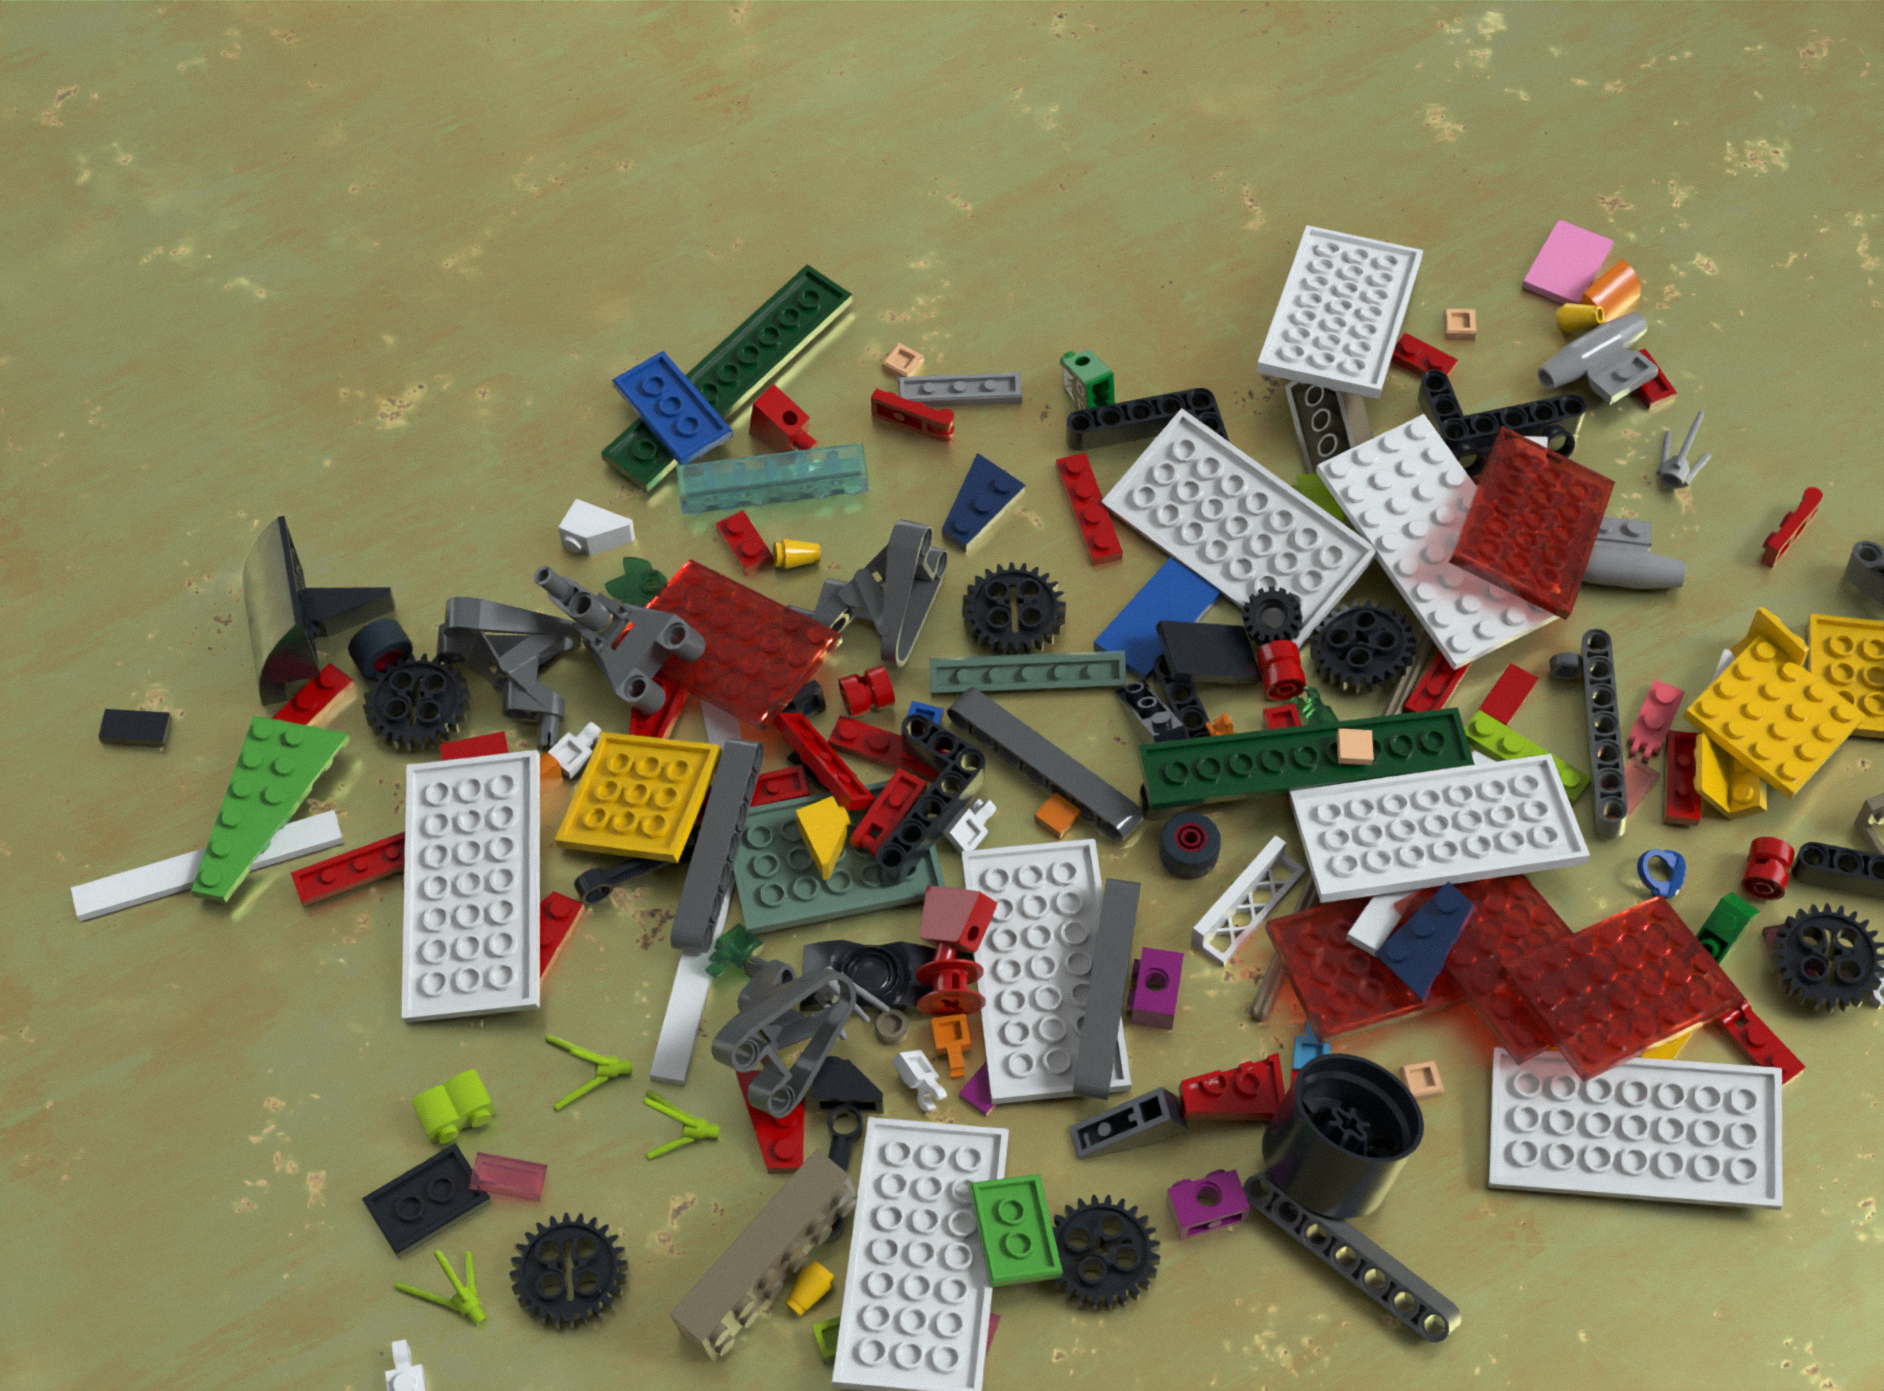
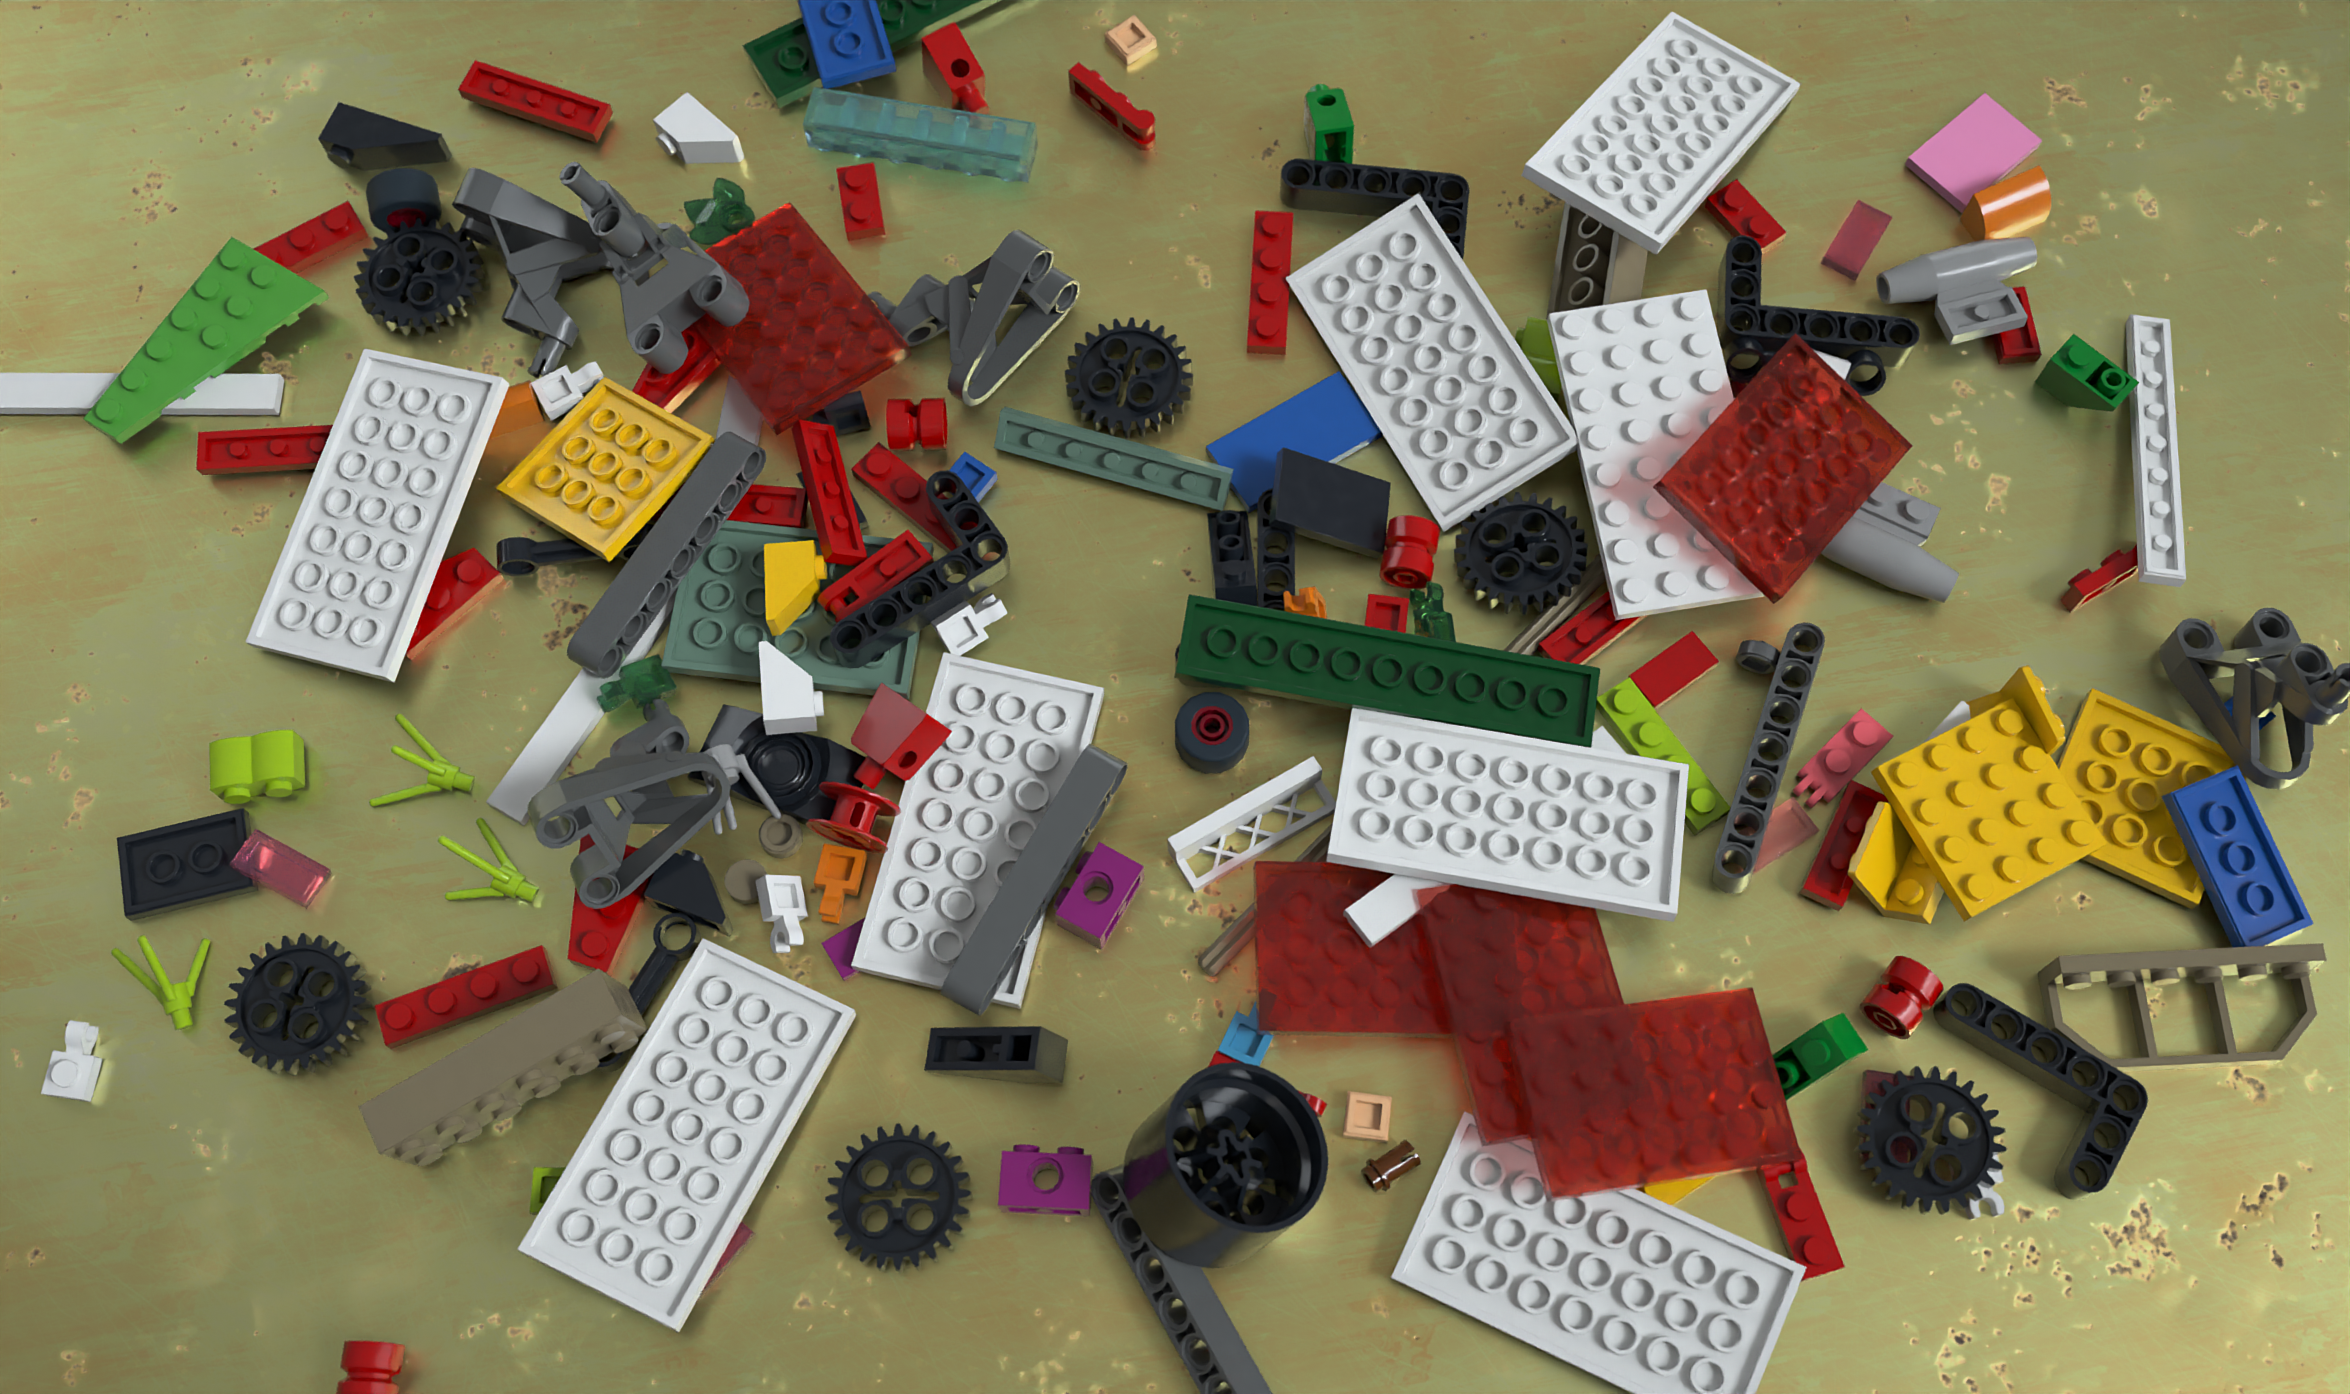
camera: 20 degrees right, 10 degrees up
black tile [98,709,172,746] -> none
slope [243,516,321,706] -> none
red tile [440,731,509,761] -> none
yellow cone [773,538,821,570] -> none
yellow cone [784,1260,835,1316] -> none
light grey tile [898,372,1022,407] -> none
dark blue wing [942,453,1026,552] -> none
dark grey beam [947,687,1144,842] -> none
bright green tile [969,1174,1063,1288] -> none
orange tile [1034,792,1081,838] -> none
red wing [1178,1053,1285,1121] -> none
black tyre [1242,586,1303,647] -> none
light nougat tile [1336,729,1374,765] -> none
dark blue wing [1374,881,1475,1003] -> none
light nougat tile [1443,309,1477,340] -> none
yellow cone [1556,303,1604,333] -> none
blue piece [1637,849,1687,899] -> none
light grey plant [1656,411,1711,489] -> none
none -> red plate [374,945,558,1049]
none -> red plate [458,60,613,143]
none -> dark tan tile [725,859,768,904]
none -> white slope [758,641,824,735]
none -> reddish brown pin [1361,1140,1421,1192]
none -> clear pink tile [1821,200,1893,281]
none -> green slope [2035,334,2139,412]
none -> white tile [2125,314,2186,587]

